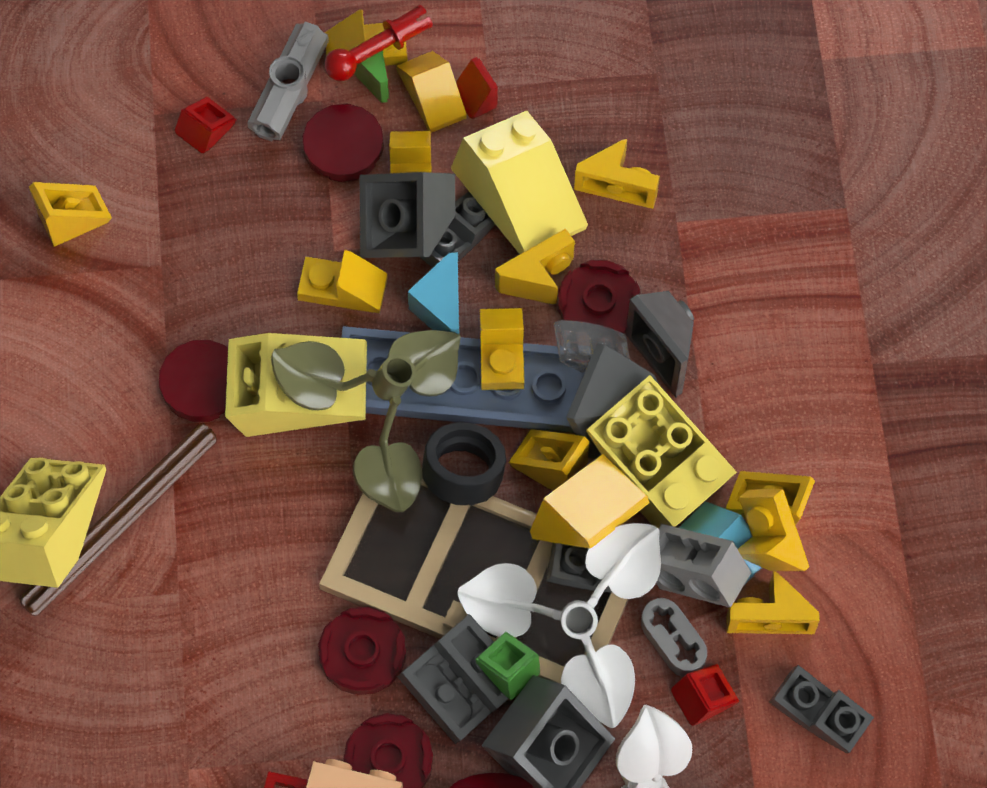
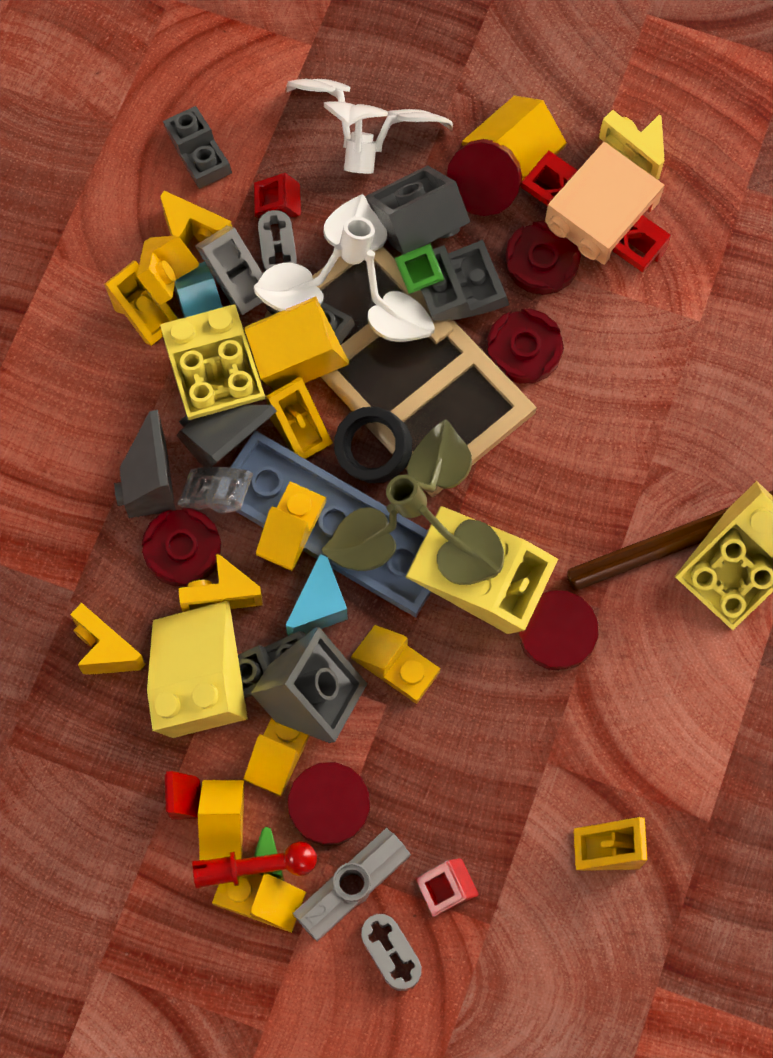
camera: 155 degrees left, 5 degrees up
none -> light grey beam [361,914,422,991]

